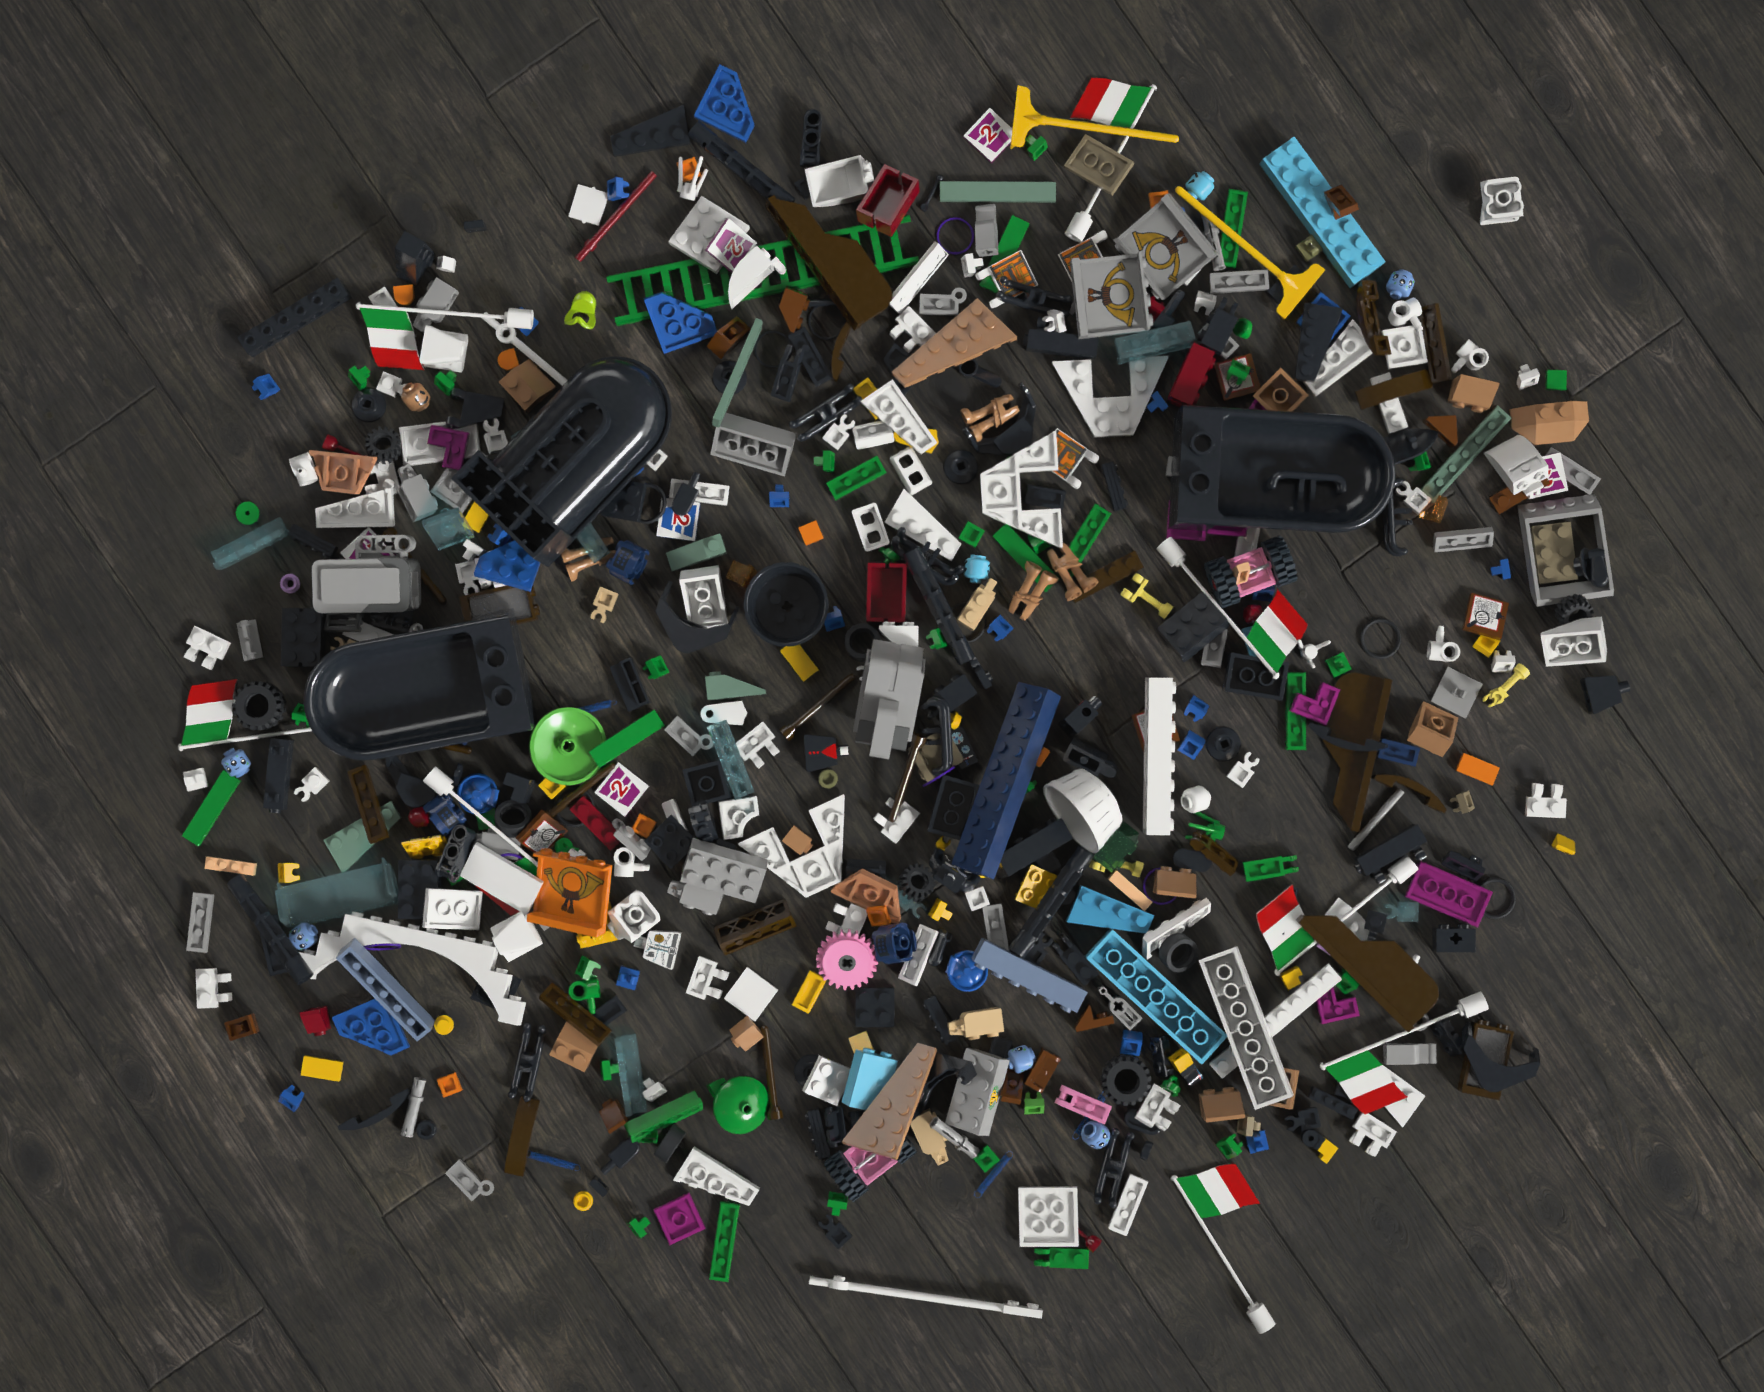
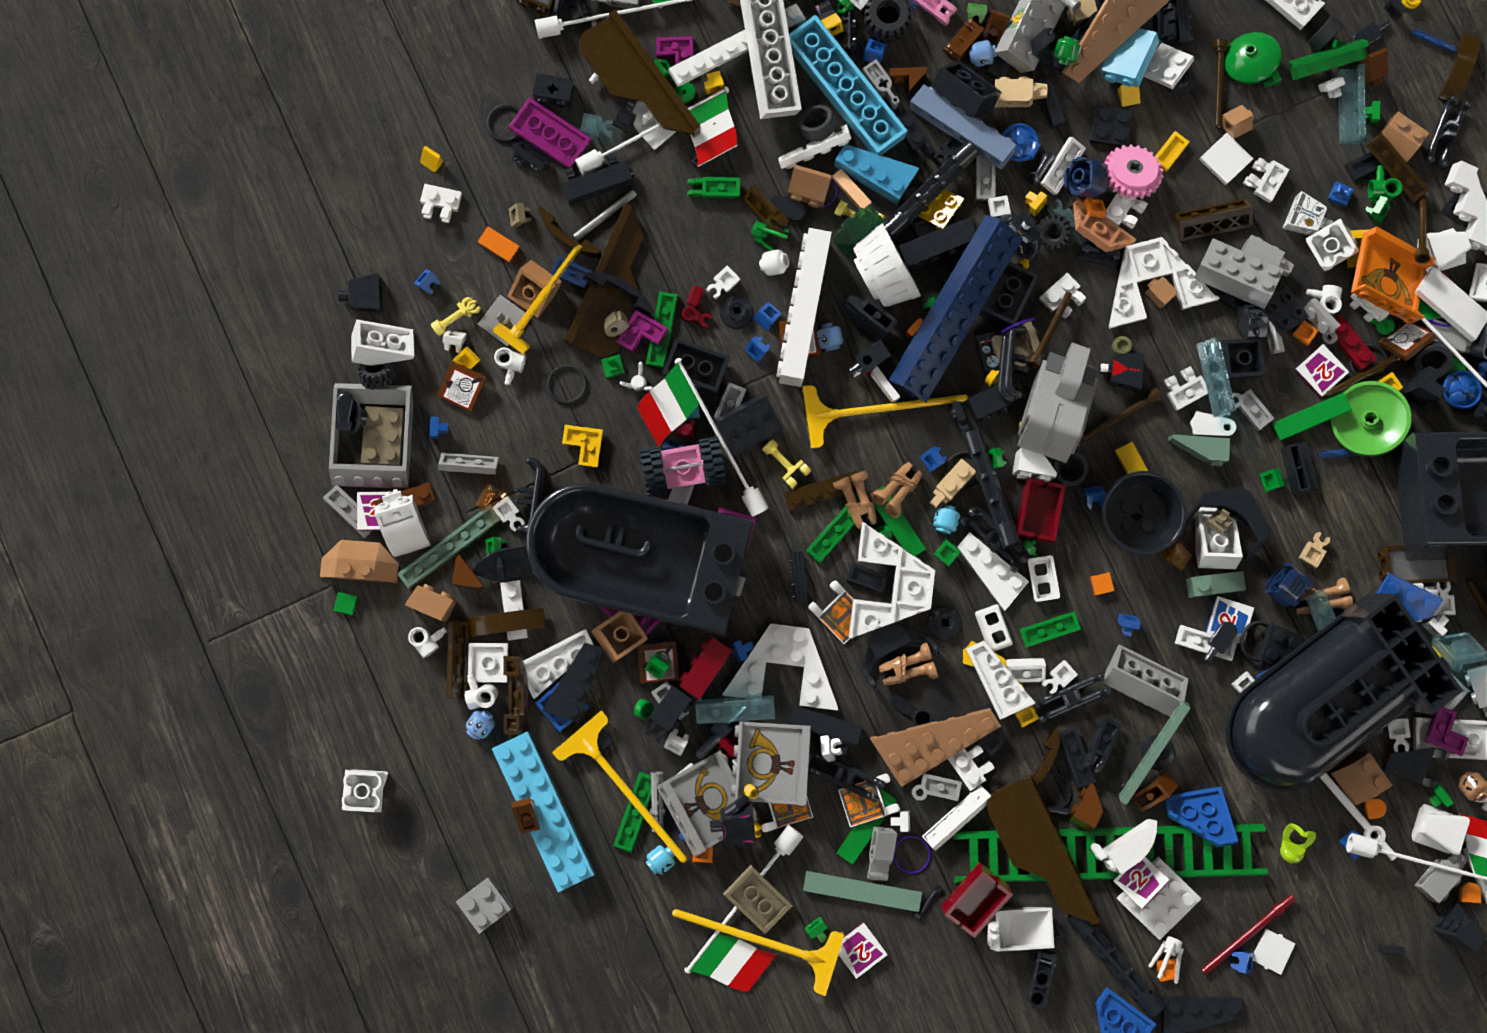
camera: 175 degrees left, 5 degrees down
white piece [436,256,456,273] -> none
white tile [718,796,759,840] -> none
green tile [814,451,835,472] -> none
light grey plate [1209,269,1269,294] -> none
light nougat piece [1232,562,1251,585] -> none
olive tile [1295,234,1323,263] -> none
white tile [1516,364,1540,390] -> none
none -> blue tile [414,269,441,294]
none -> light grey brick [456,876,513,934]
none -> yellow piece [493,245,582,354]
none -> yellow plate [562,425,603,468]
none -> dark tan piece [604,310,630,337]
none -> green wheel [674,82,695,104]
none -> dark red bar [681,285,712,329]
none -> black torso [710,784,762,846]
none -> yellow piece [802,385,968,449]
none -> medium blue head [817,323,843,352]
none -> white tile [871,367,900,403]
none -> black brick [931,61,1002,118]
none -> green head [1054,36,1081,66]
none -> dark tan tile [1205,509,1233,535]
none -> dark brown piece [1414,194,1431,264]

